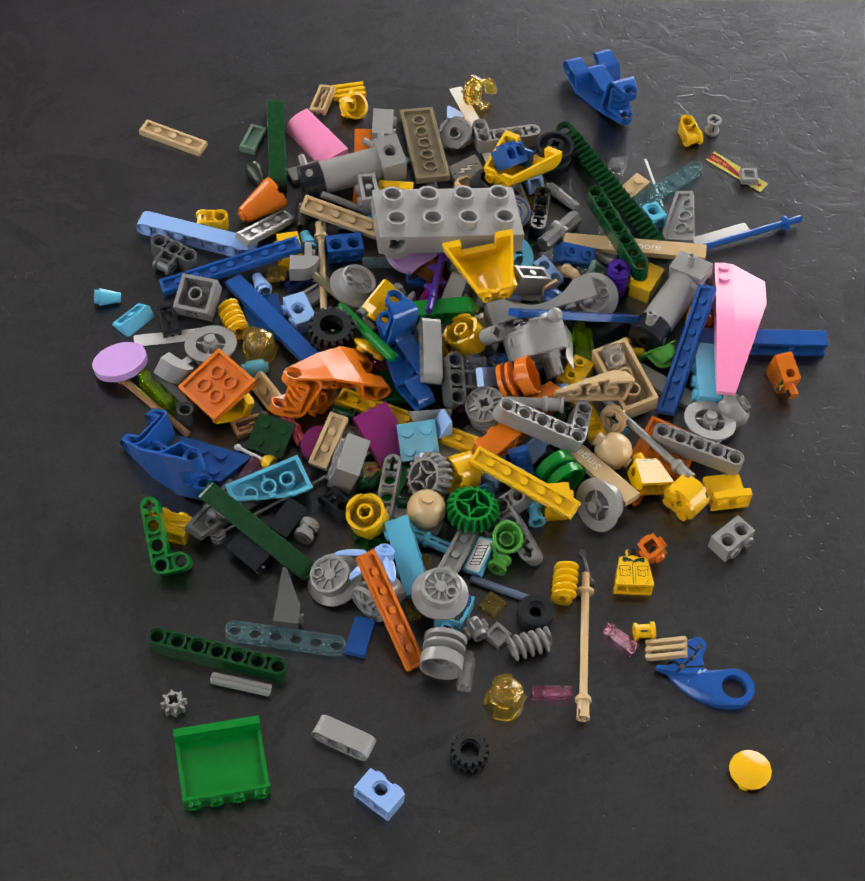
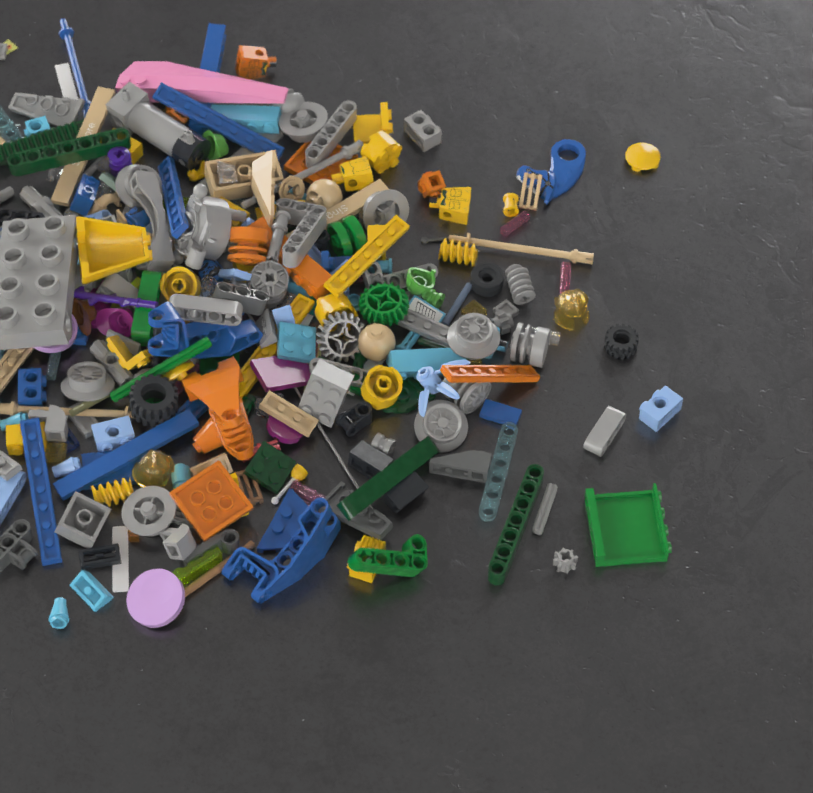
camera: 80 degrees left, 0 degrees up
medium azure wedge [225,455,313,502] -> none

